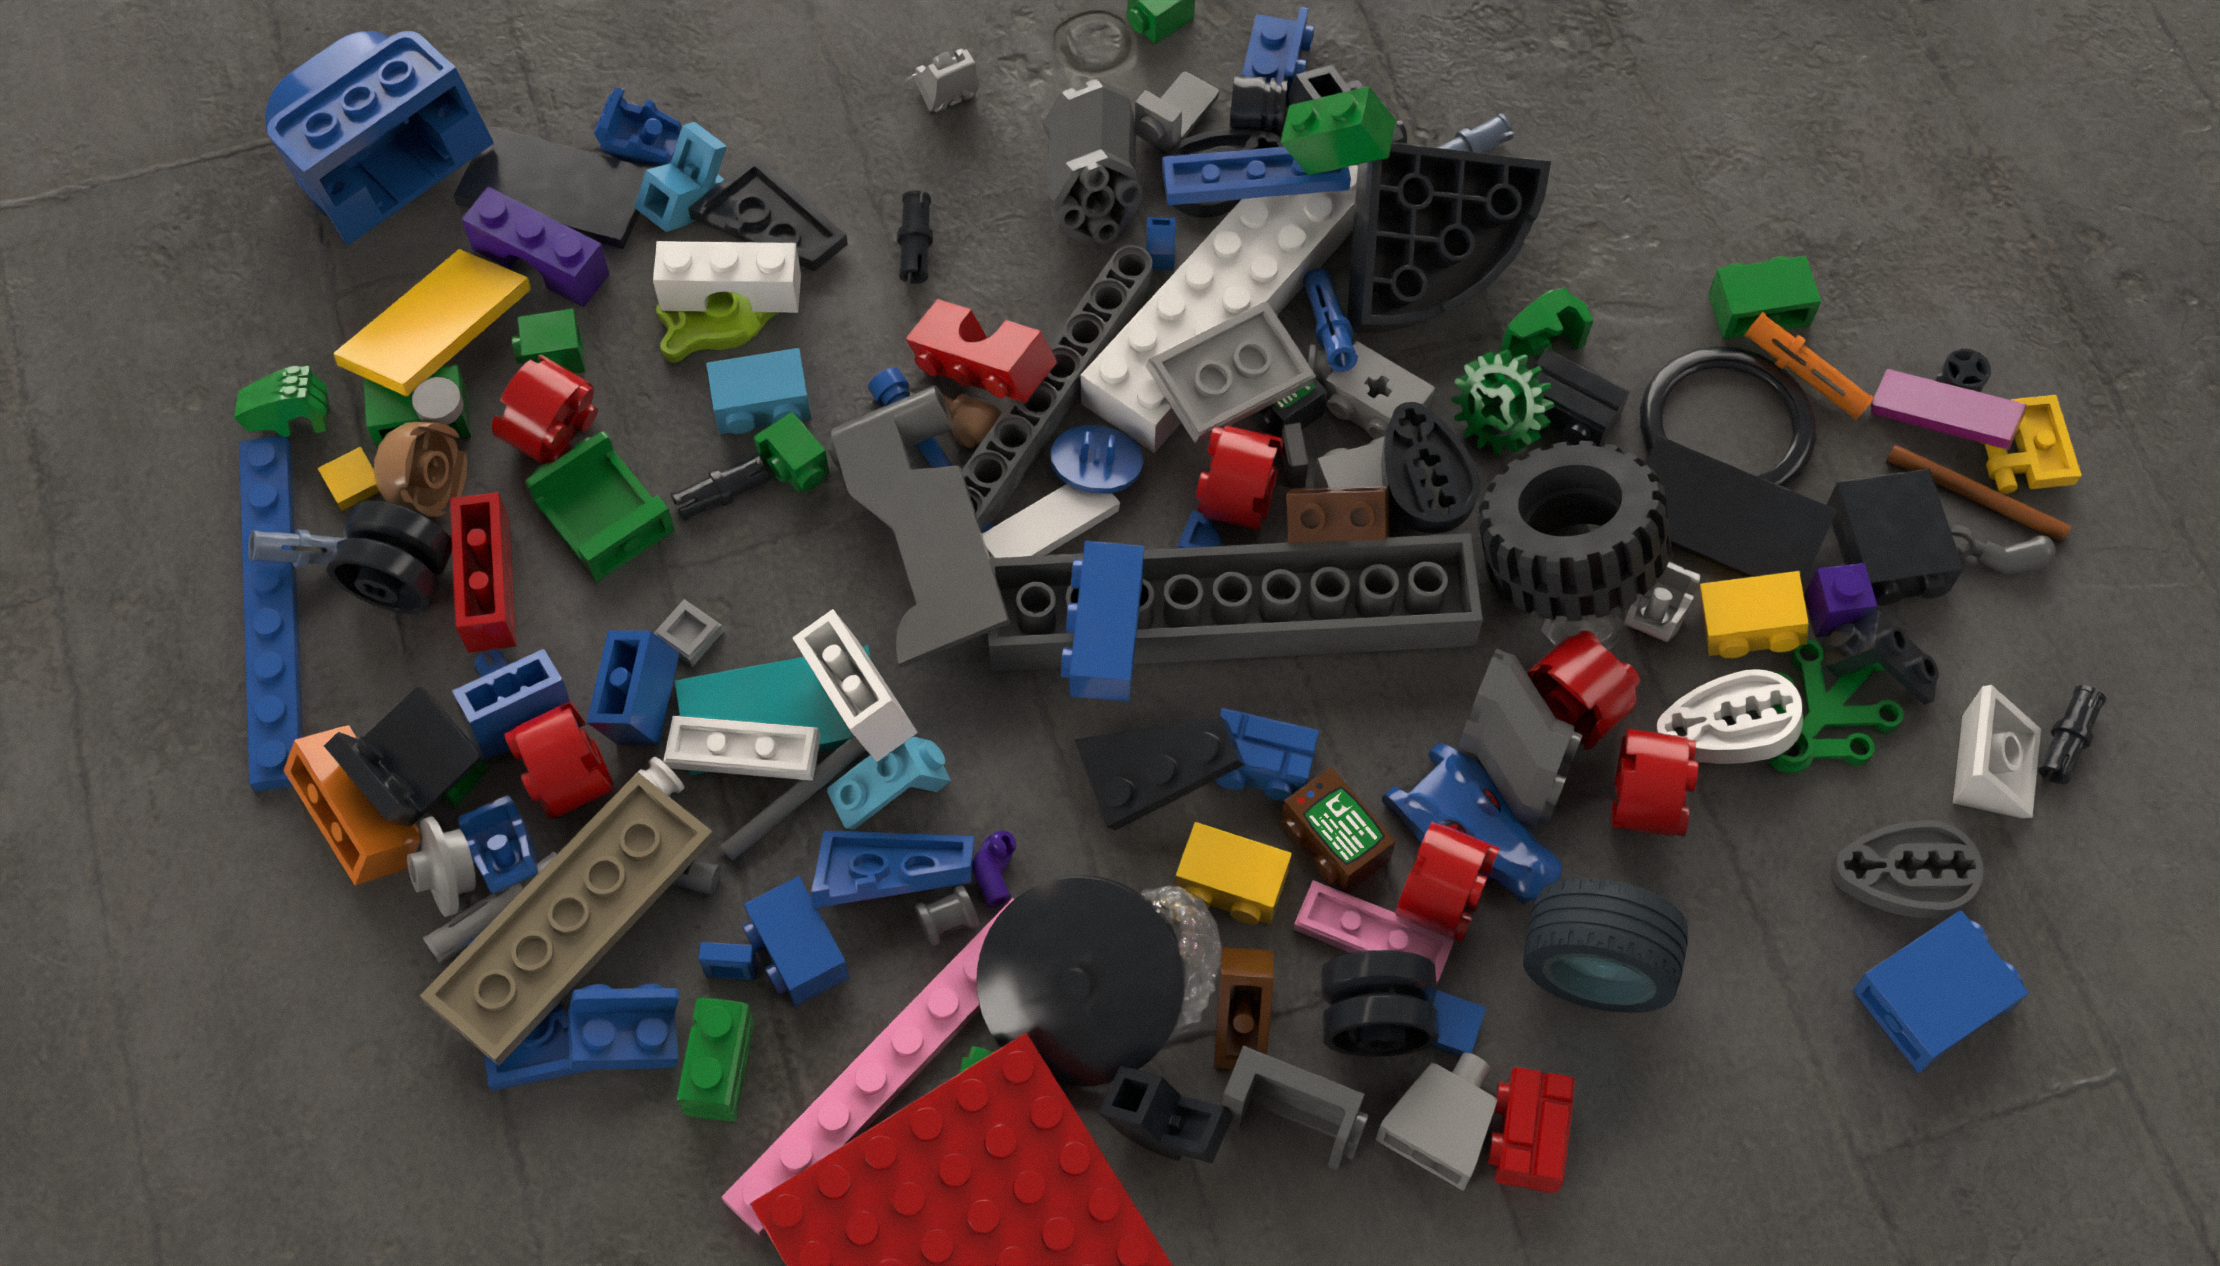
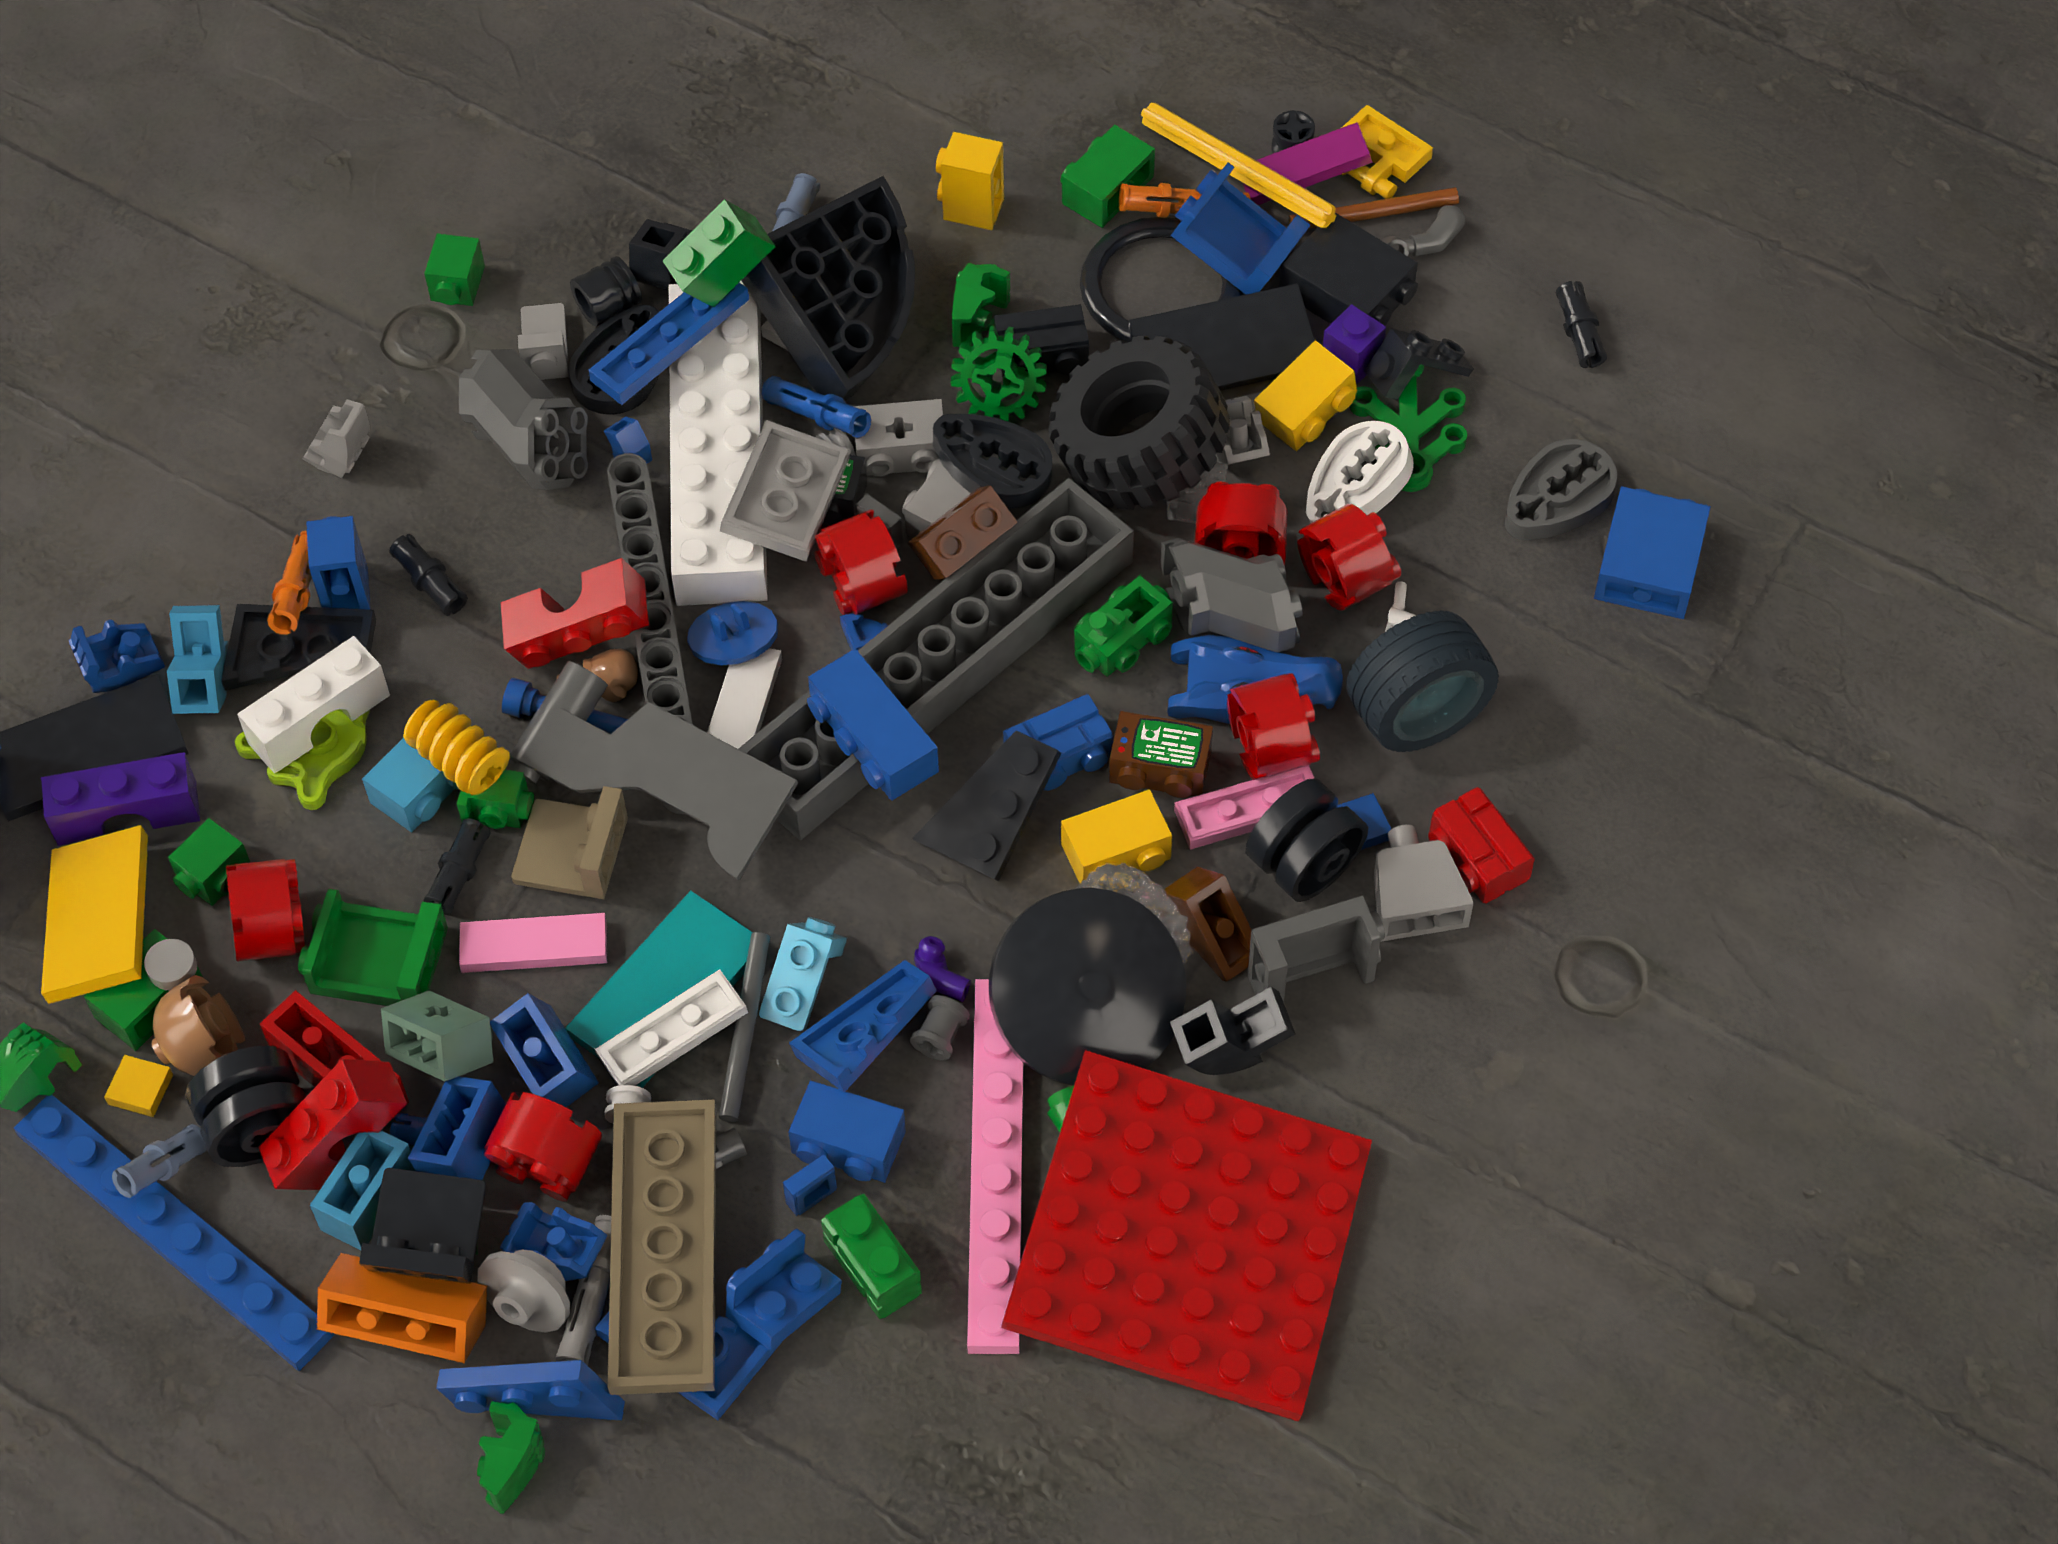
camera: 40 degrees left, 5 degrees down
light grey tile [654,599,723,667] -> none
white brick [793,609,918,762] -> none
blue bracket [1242,7,1315,102] -> none
white slope [1953,685,2041,819] -> none
none -> red arch [259,1059,407,1190]
none -> orange pin [267,531,312,635]
none -> blue brick [306,516,371,609]
none -> dark azure brick [310,1131,416,1250]
none -> sand green brick [381,991,493,1082]
none -> yellow piece [403,699,510,795]
none -> blue wing [436,1360,625,1421]
none -> bright pink tile [459,913,607,973]
none -> green hand [477,1401,545,1514]
none -> dark tan bracket [511,786,628,899]
none -> yellow brick [936,132,1004,230]
none -> green brick [1074,575,1173,677]
none -> yellow axle [1141,103,1336,228]
none -> blue panel [1171,162,1310,295]
none -> white hand [1385,581,1416,632]

